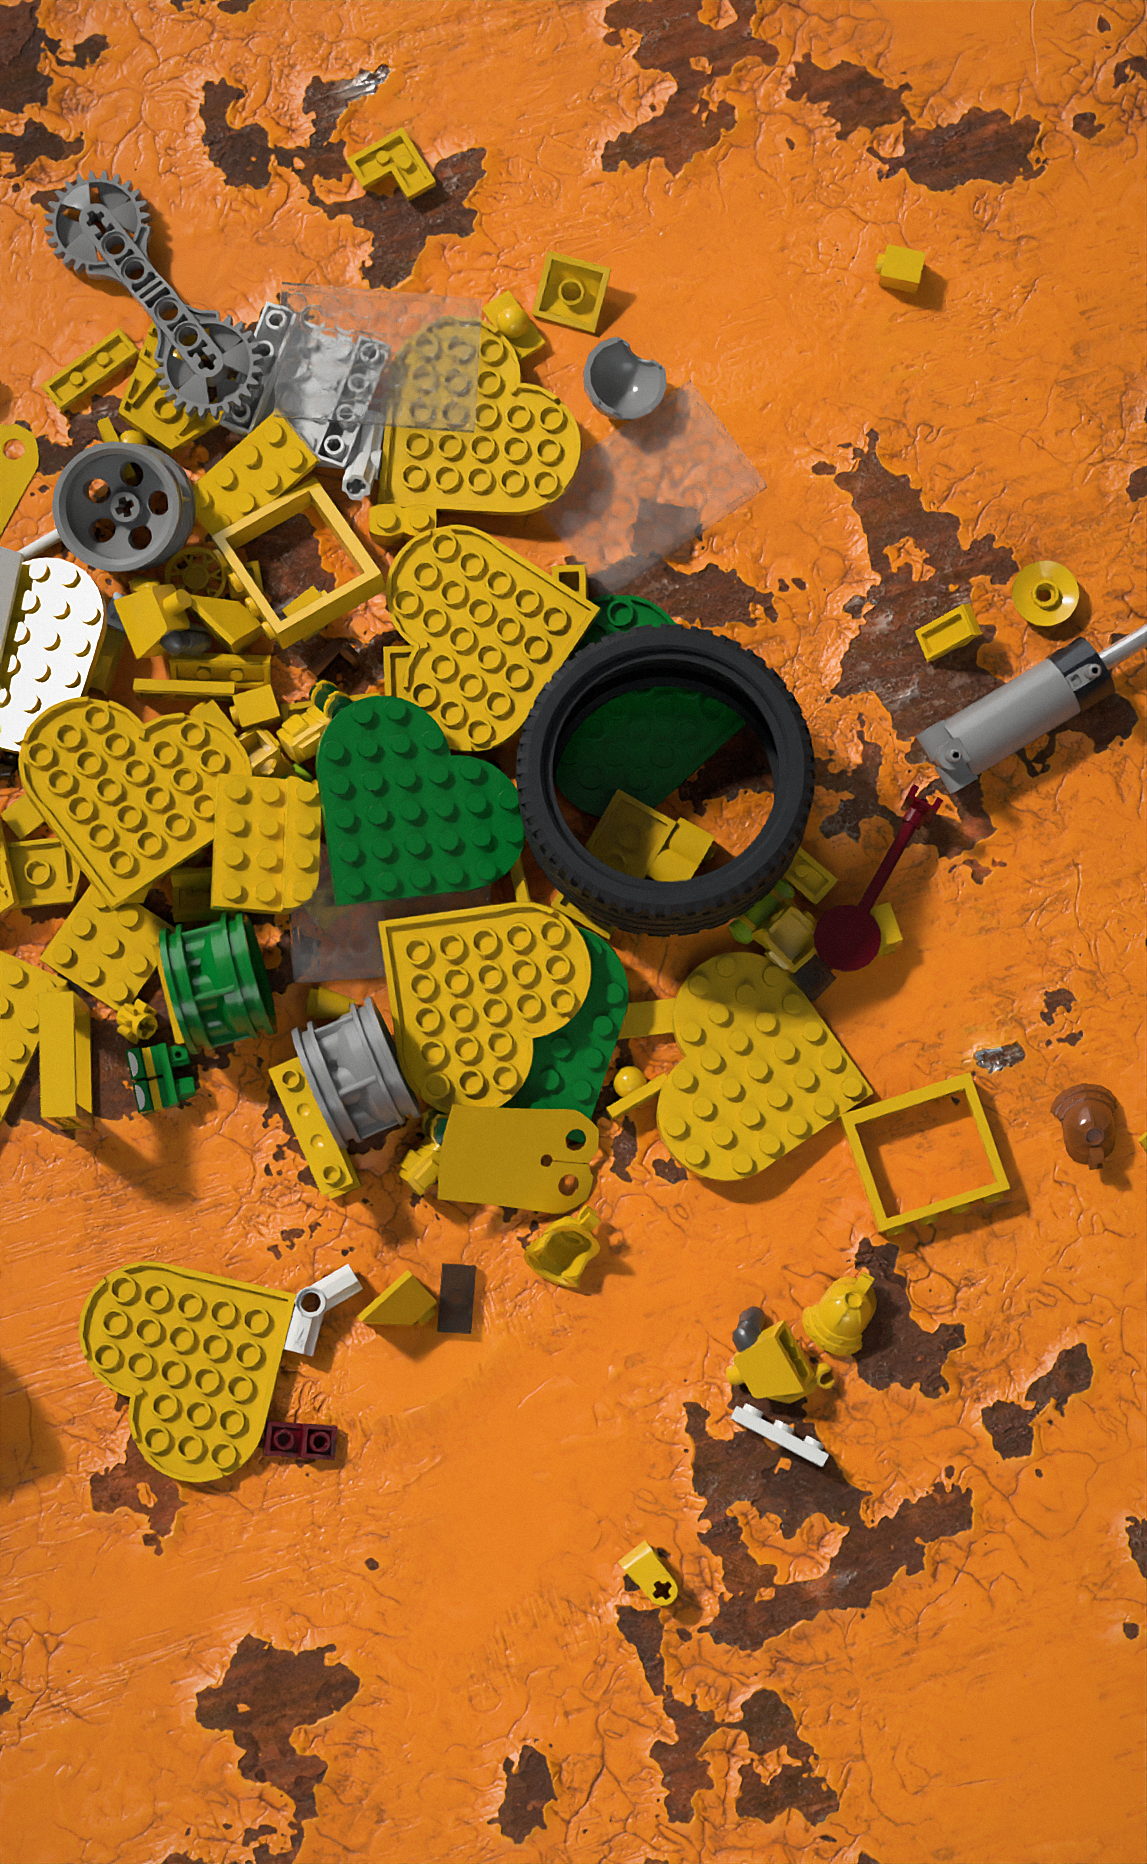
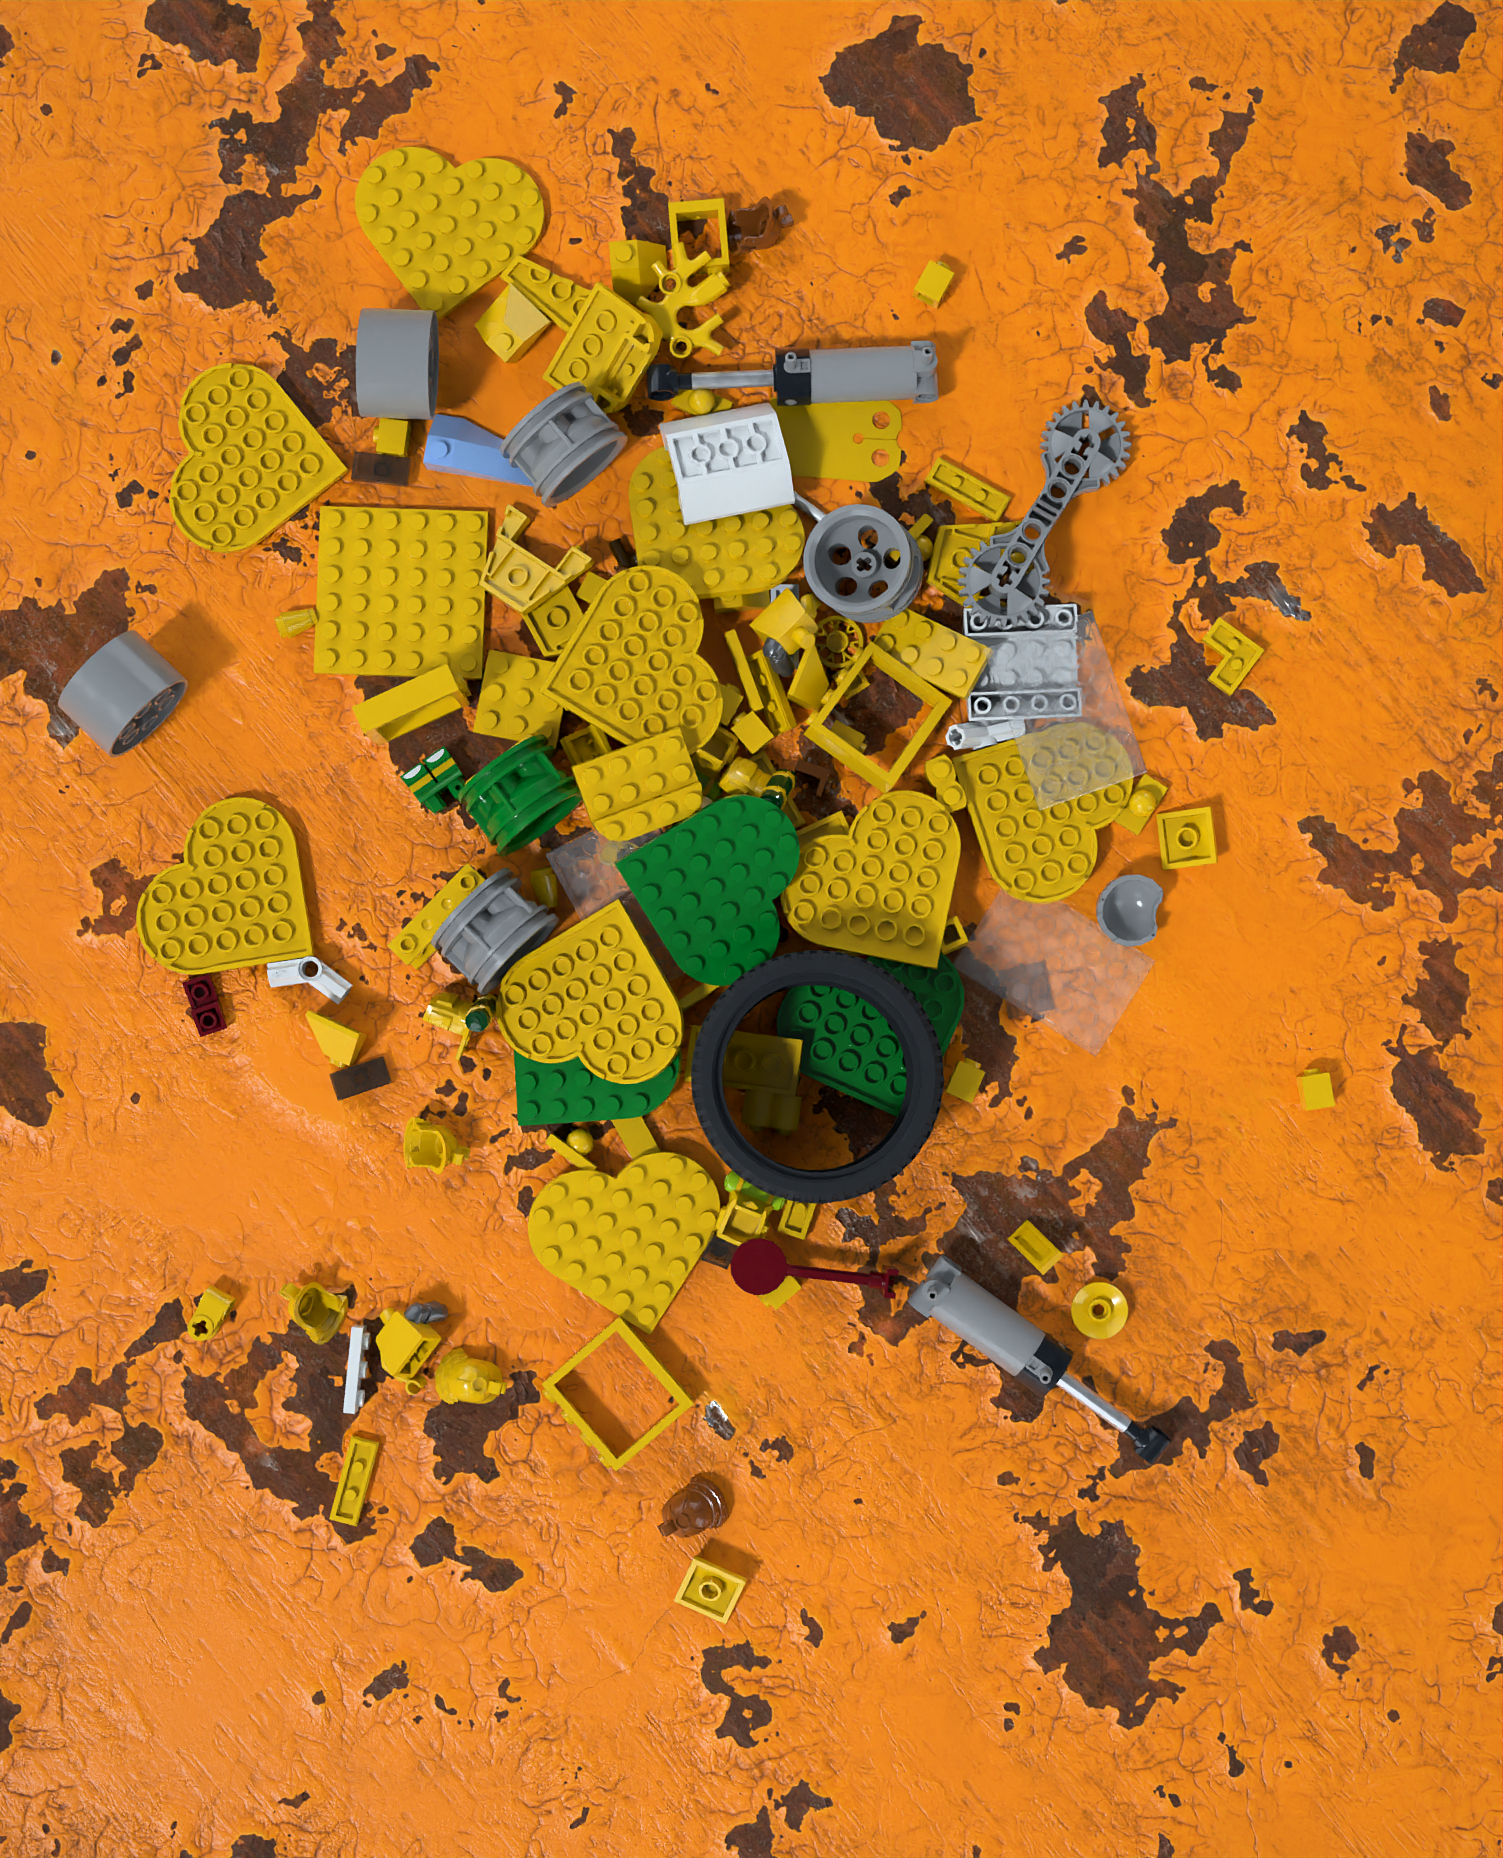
camera: 65 degrees right, 5 degrees up
yellow gear [116,999,158,1044] -> none
yellow piece [438,1105,599,1214] -> none
none -> yellow helmet [278,1282,348,1345]
none -> yellow tile [329,1435,380,1527]
none -> yellow brick [944,1058,985,1103]

